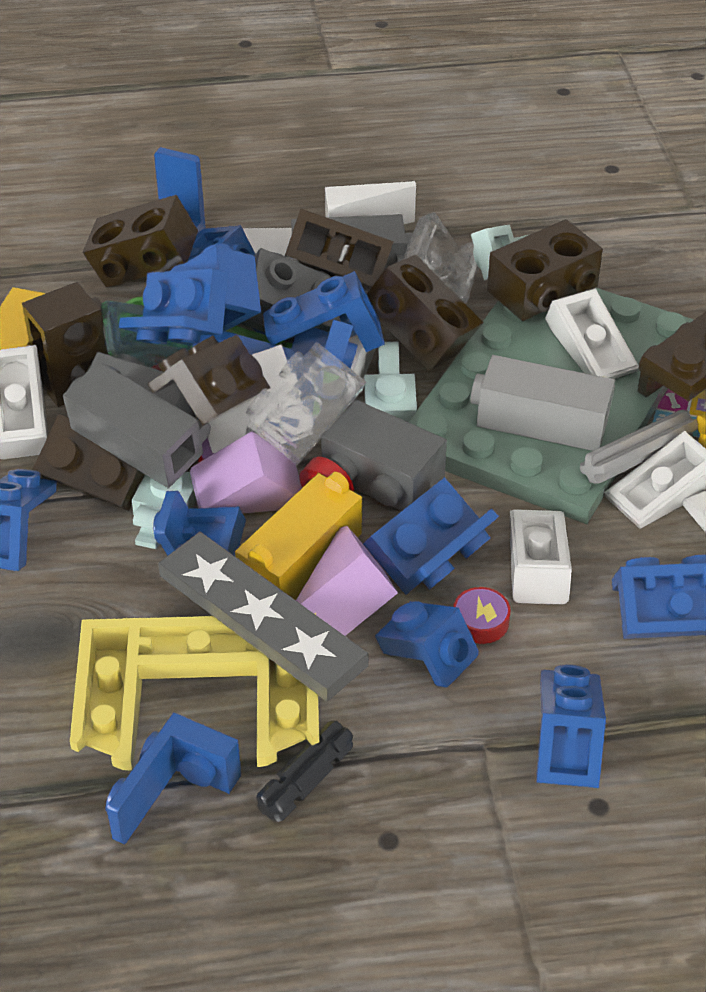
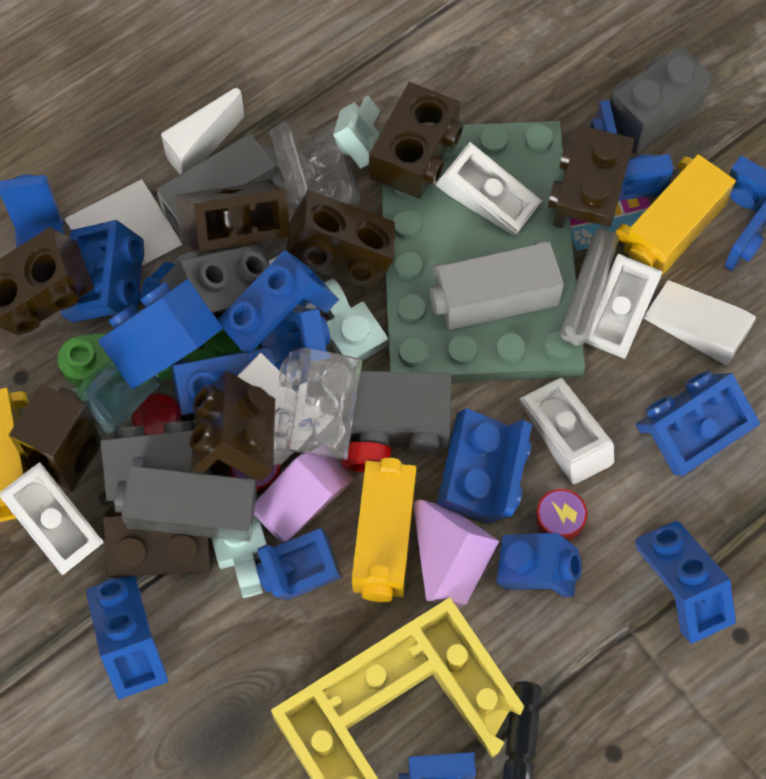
camera: 30 degrees left, 20 degrees up
blue bracket [119,268,229,344] -> none
dark grey tile [158,532,369,702] -> none

